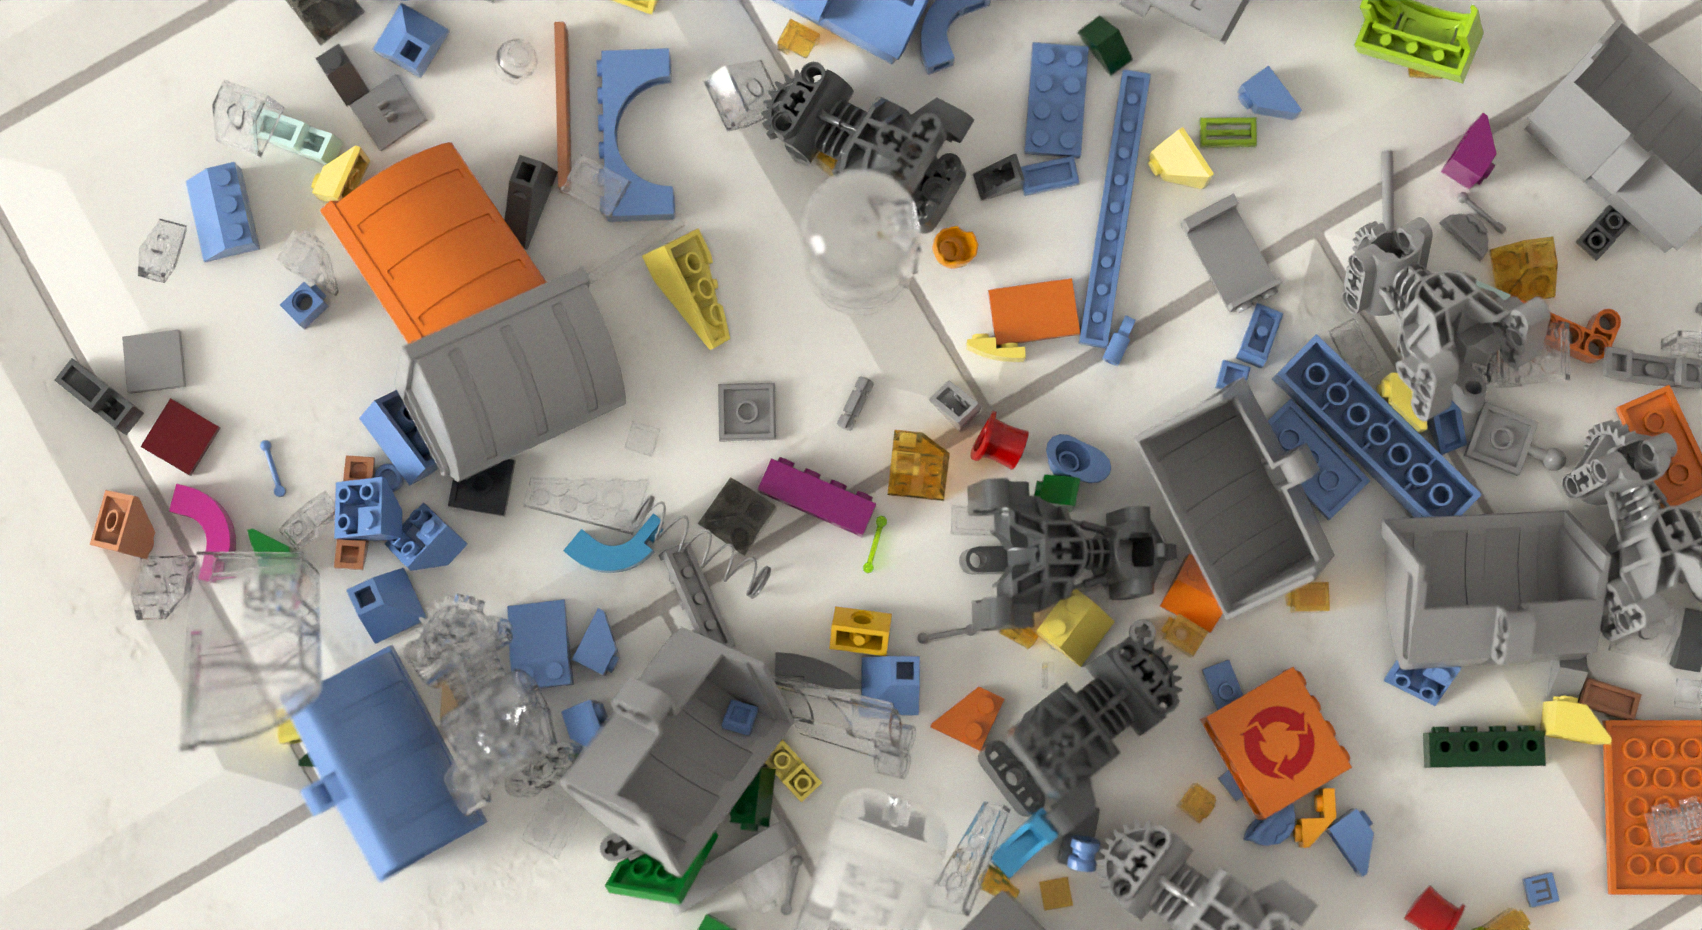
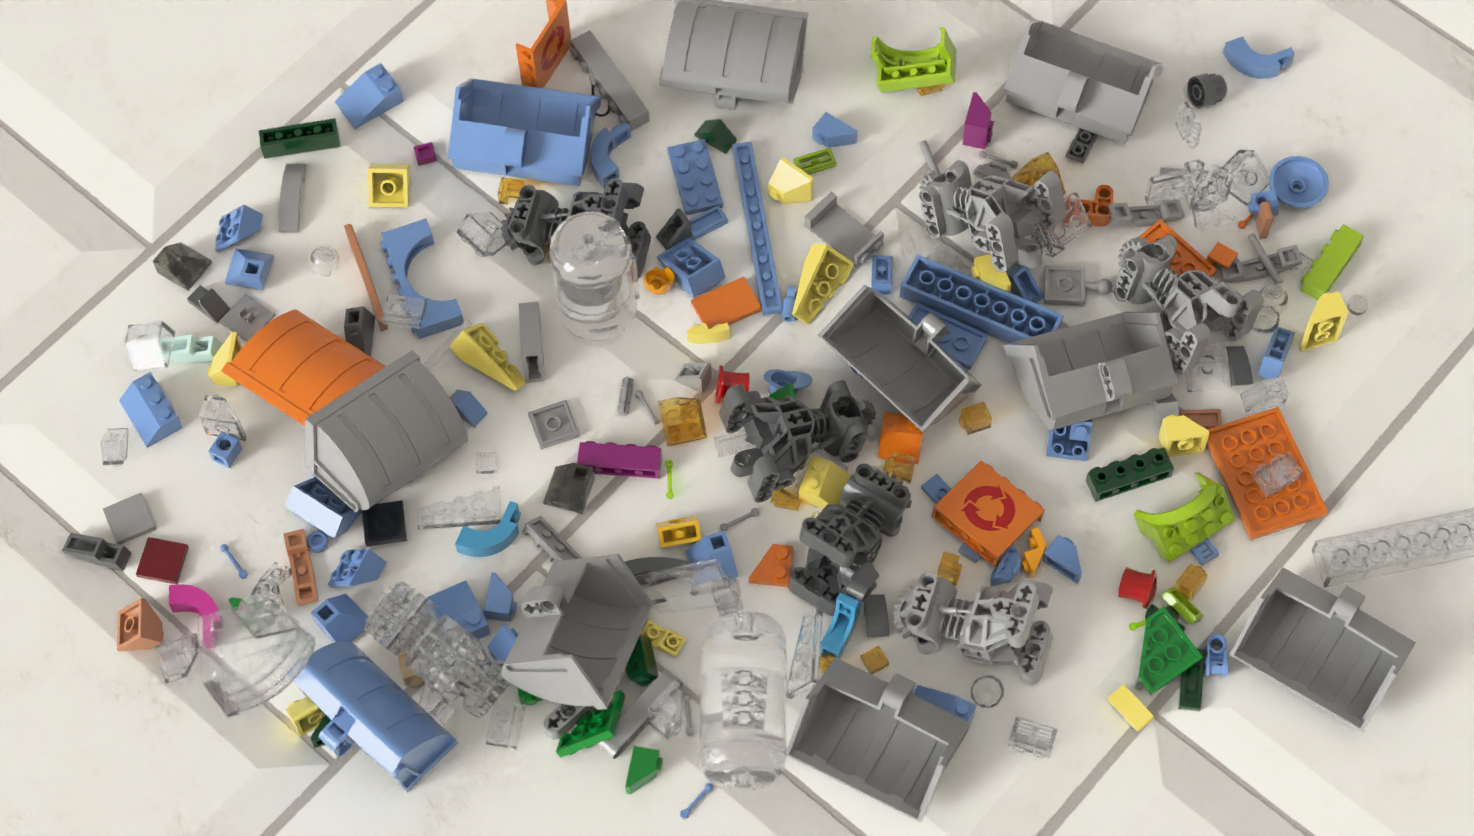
camera: 15 degrees left, 20 degrees down
medium blue slope [334,477,402,541] -> none
light grey piece [632,495,771,599] -> none
medium blue tile [722,699,758,736] -> none
medium blue wheel [1067,835,1101,872] -> none
none -> medium blue slope [450,390,488,428]
none -> light grey slope [519,301,546,382]
none -> light grey hinge [635,390,659,425]
none -> medium blue slope [657,237,726,298]
none -> light yellow wedge [792,244,854,324]
none -> lime piece [1133,472,1235,563]

